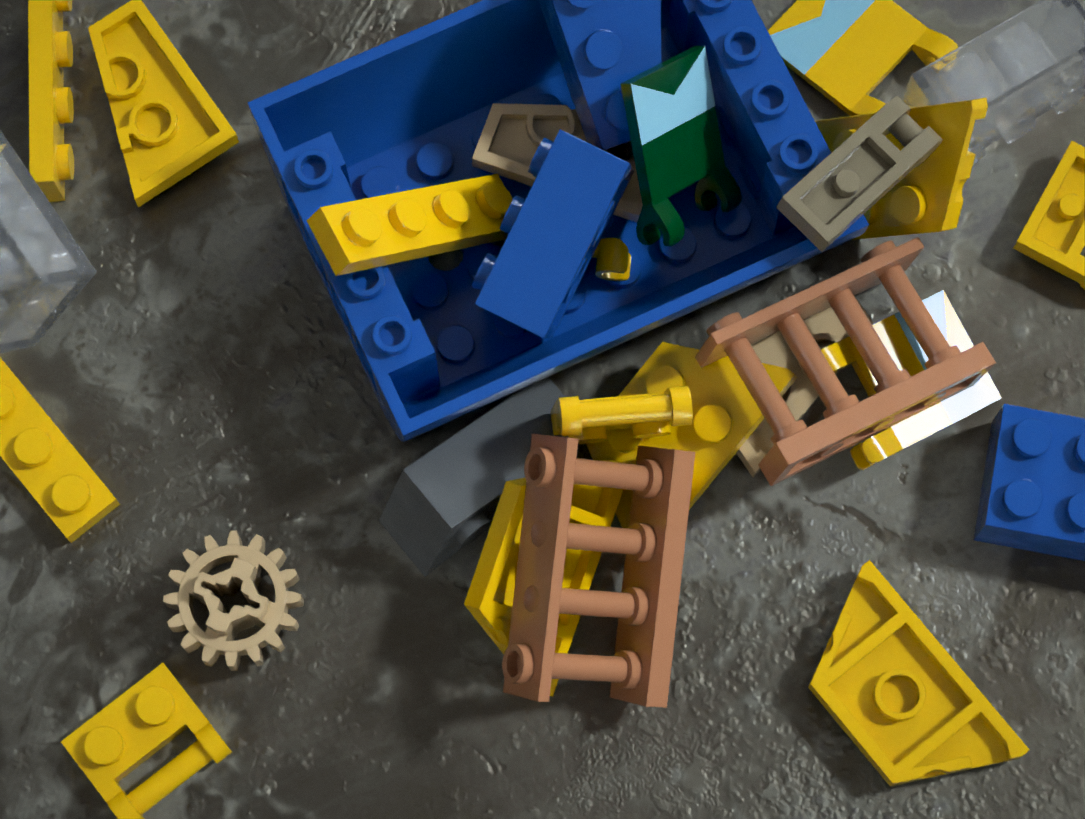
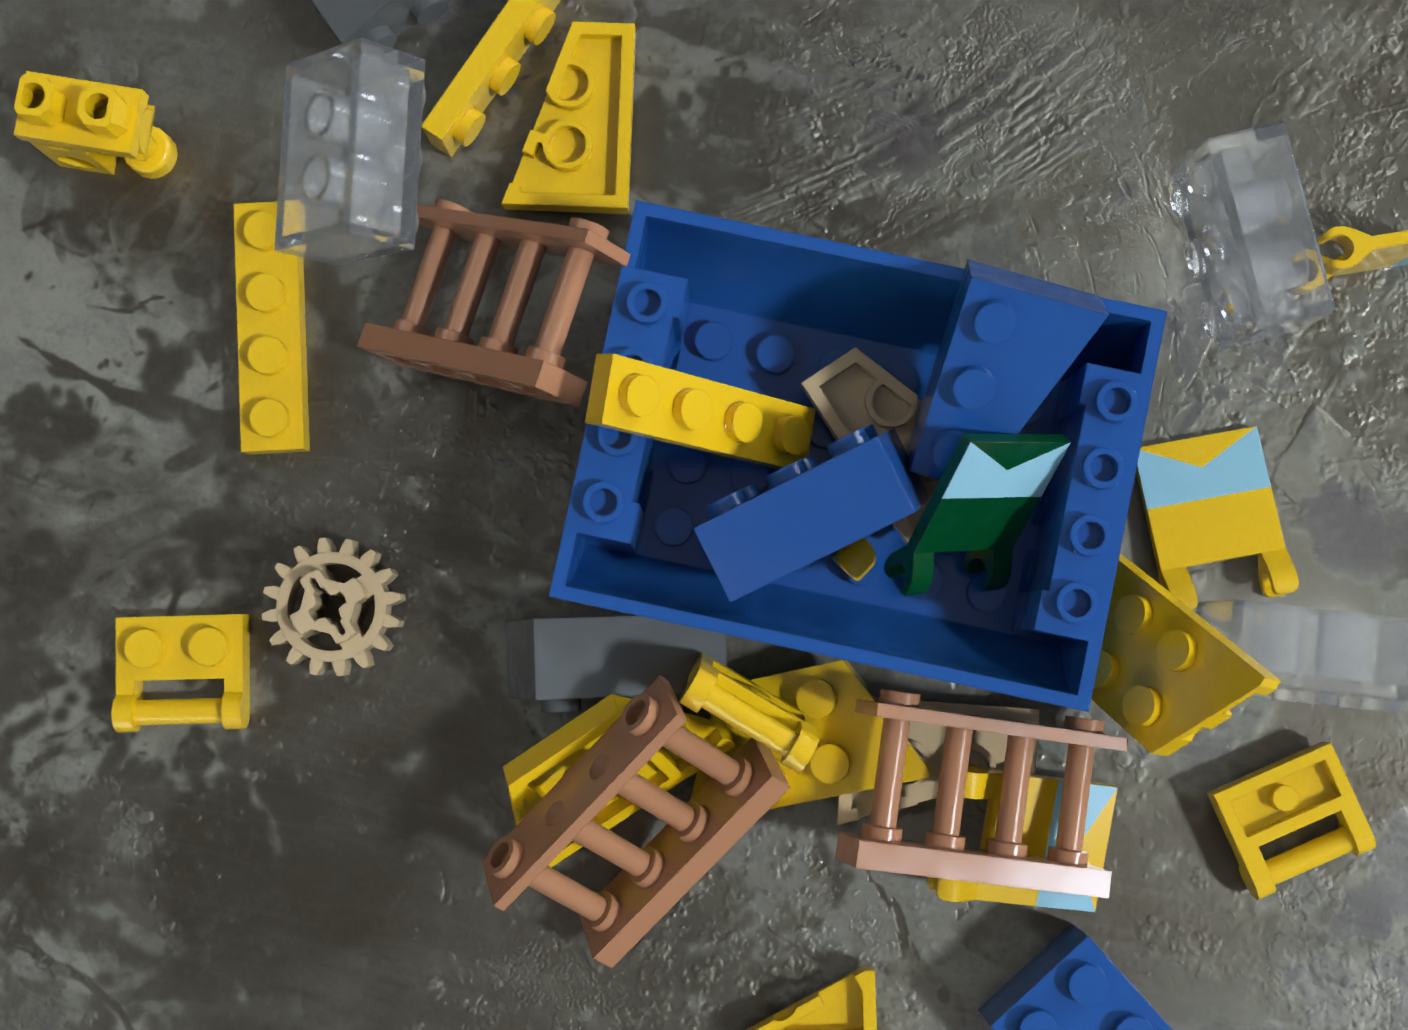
camera: 40 degrees right, 10 degrees up
dark tan plate [776,96,943,252] -> none
none -> nougat fence [357,199,631,407]

